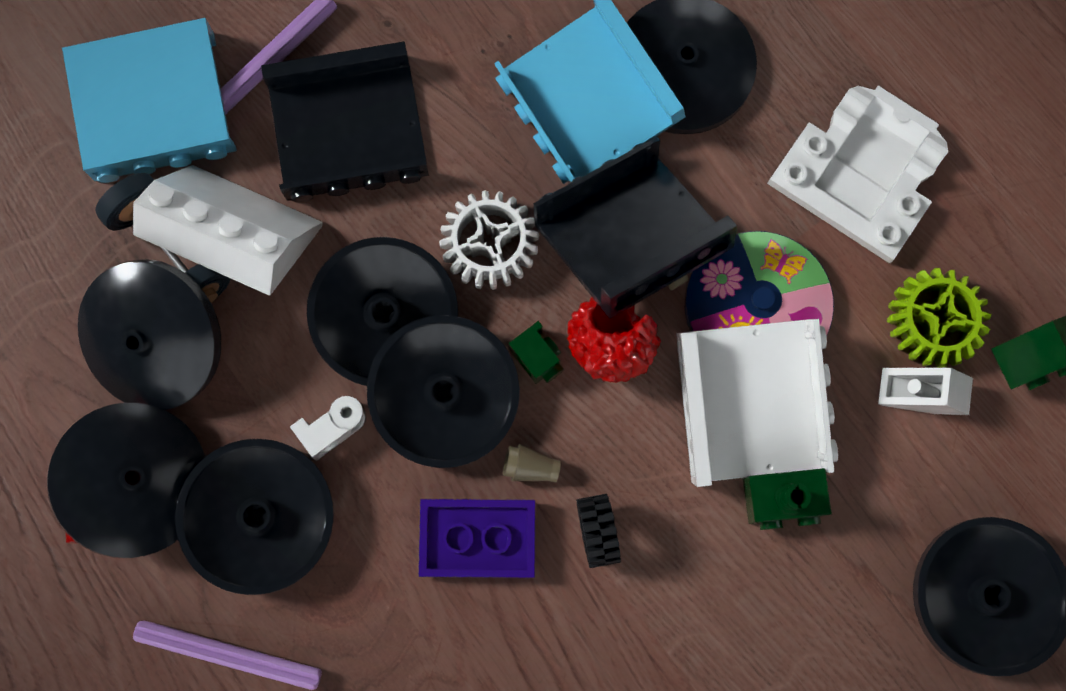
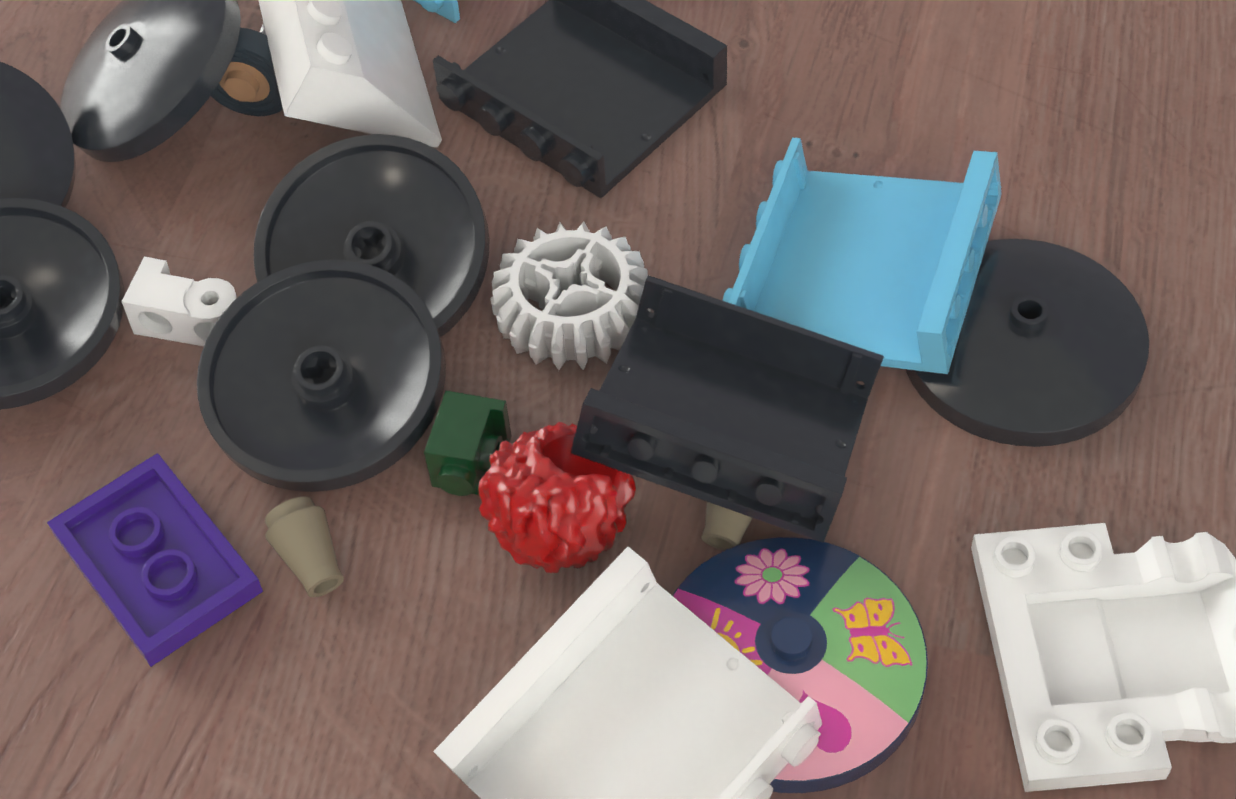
camera: 55 degrees right, 25 degrees down
black tyre [576,494,621,568] -> none

